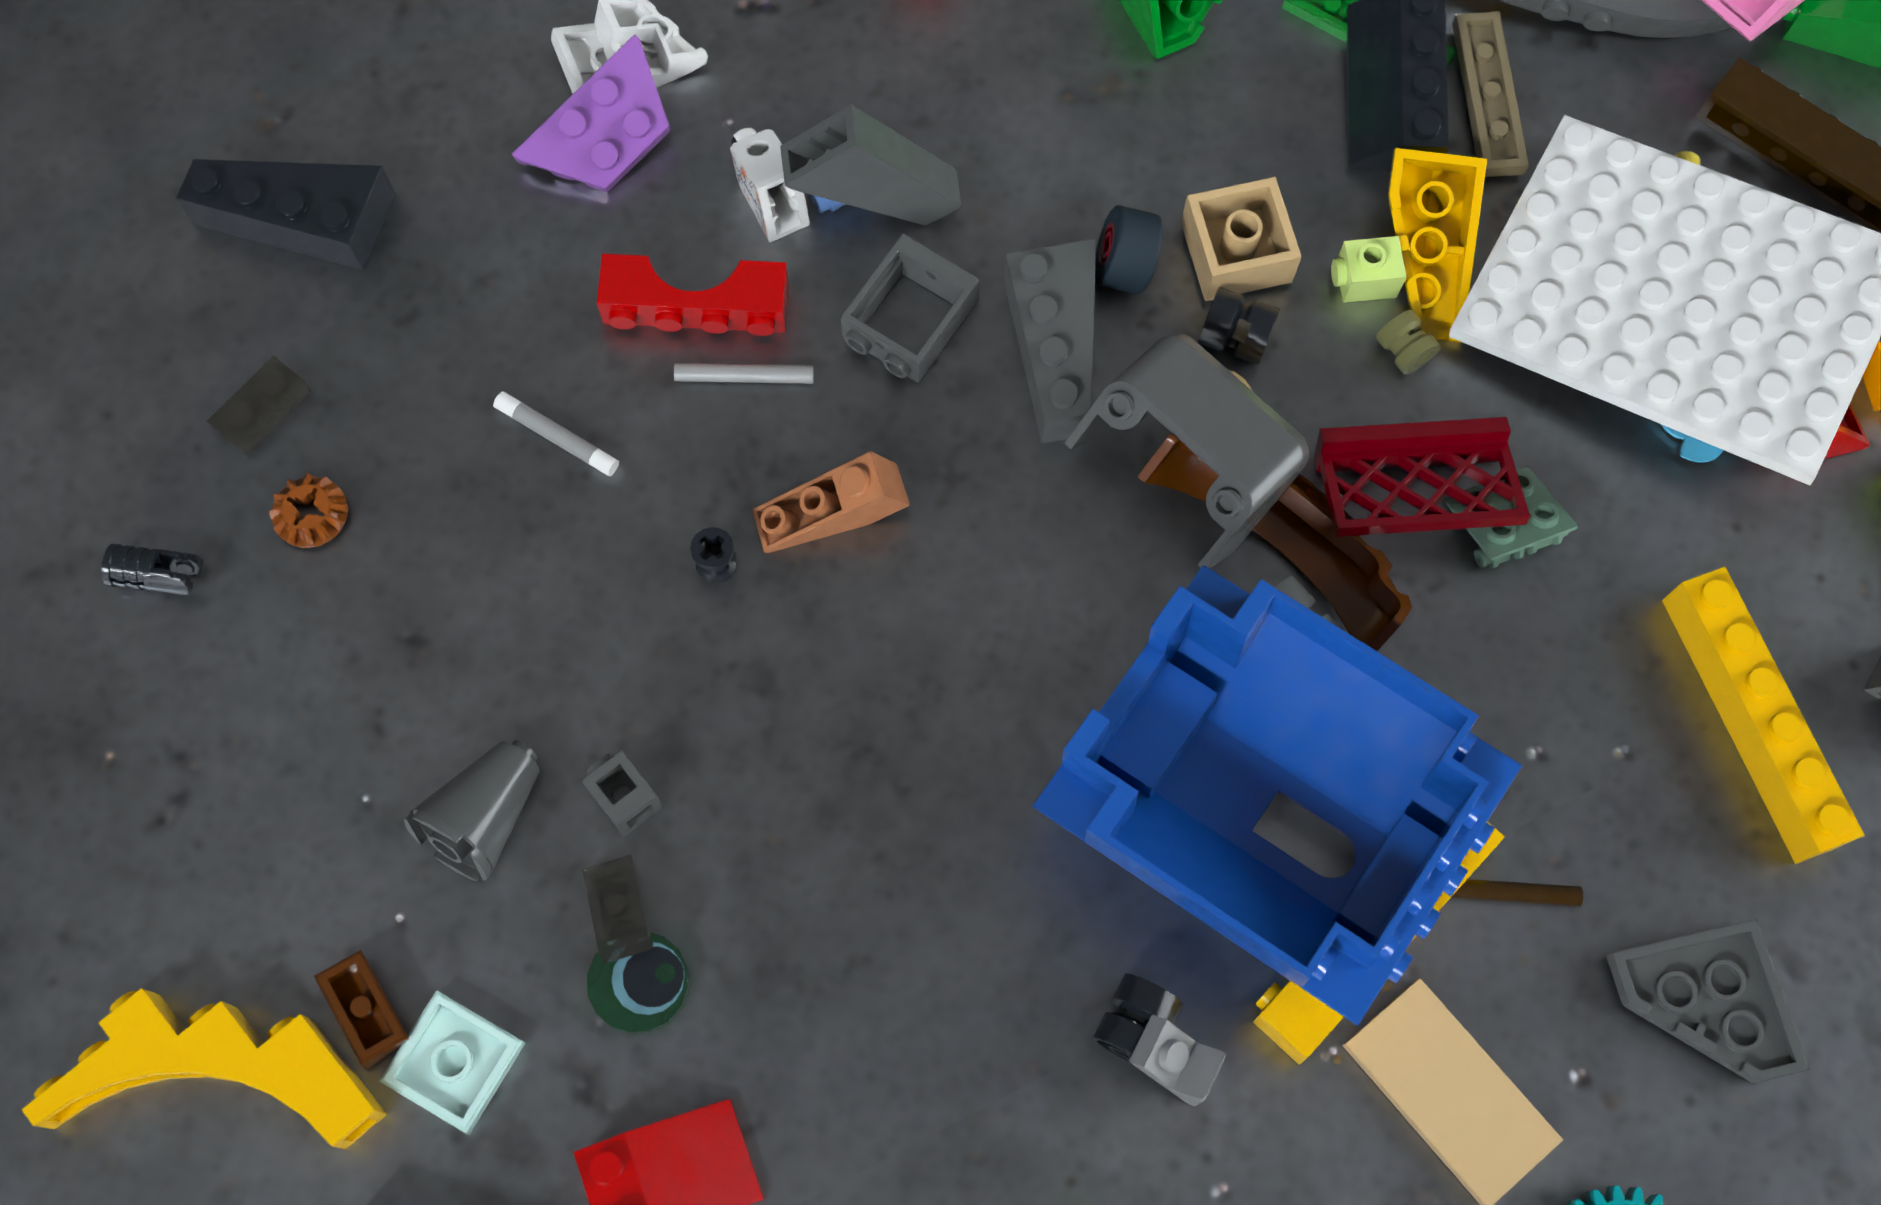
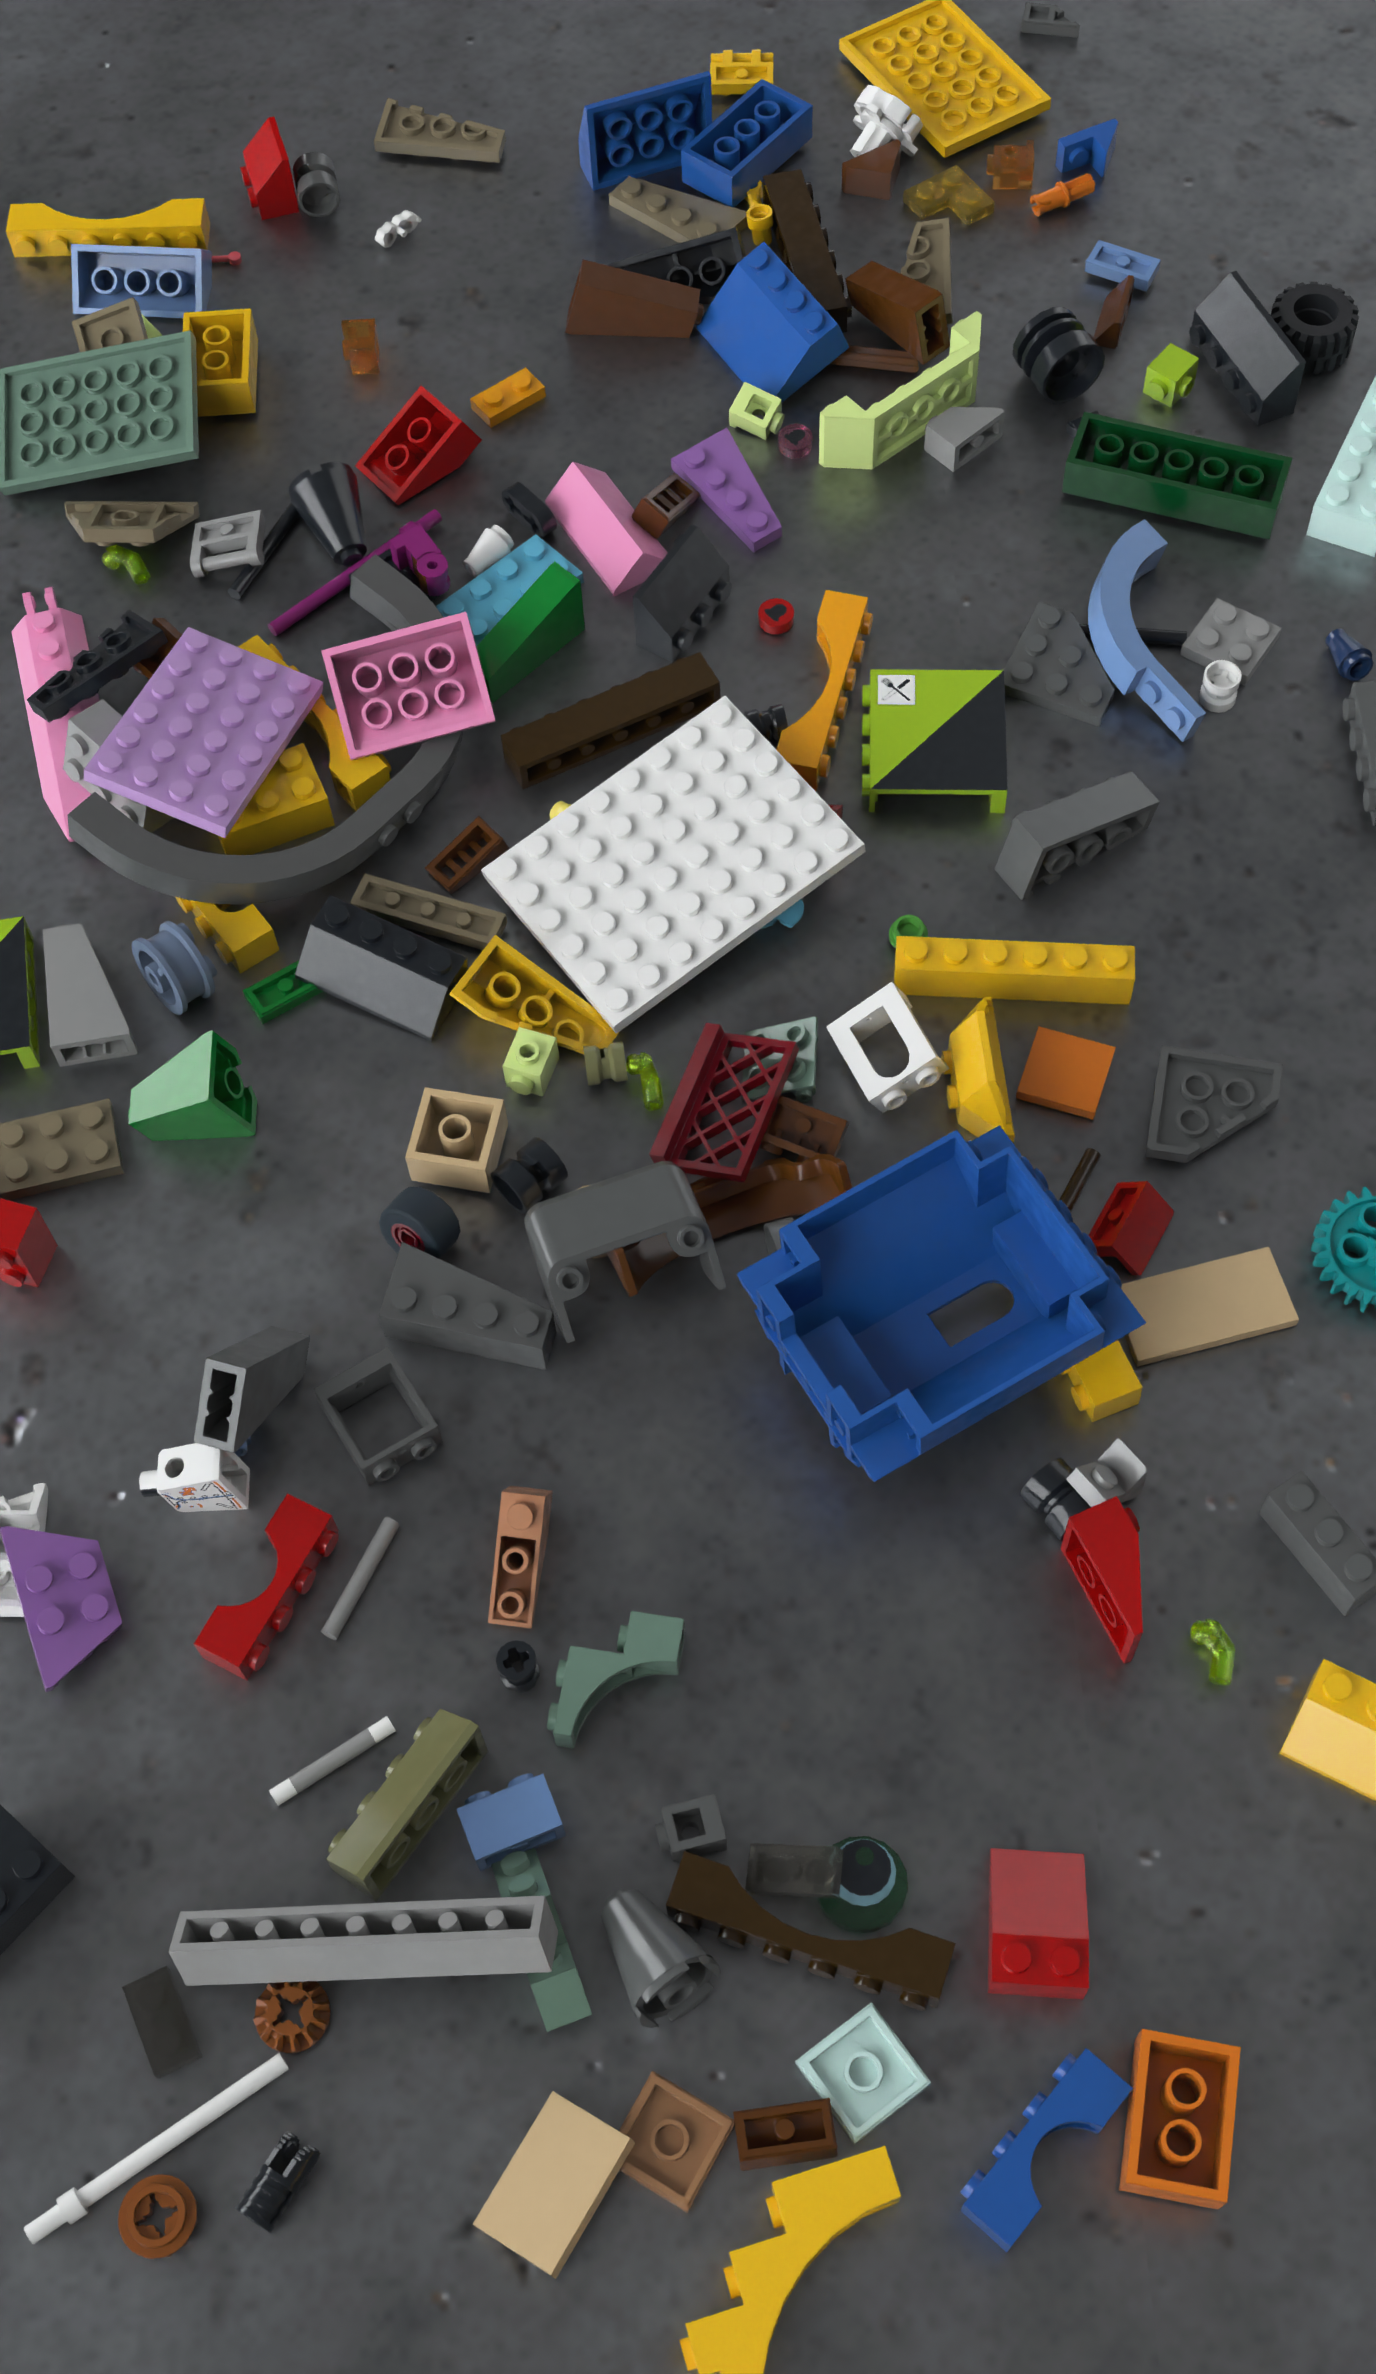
camera: 60 degrees left, 10 degrees down
none -> white bar [24,2053,289,2245]
none -> dark orange gear [118,2174,198,2259]
none -> light grey brick [168,1896,558,1986]
none -> olive slope [326,1709,488,1902]
none -> reddish brown slope [425,816,510,894]
none -> medium blue brick [457,1773,566,1871]
none -> tan tile [473,2091,635,2279]
none -> sand green arch [491,1848,592,2032]
none -> sand green arch [547,1611,686,1749]
none -> medium nougat tile [619,2071,735,2213]
none -> clear neon green arm [626,1052,664,1111]
none -> dark brown arch [666,1851,956,2011]
none -> reddish brown bracket [759,1095,850,1162]
none -> white panel [826,982,949,1113]
none -> bright green plate [889,915,928,948]
none -> yellow wedge [941,996,1015,1144]
none -> orange tile [1016,1026,1116,1120]
none -> red slope [1060,1496,1143,1664]
none -> red panel [1088,1181,1174,1275]

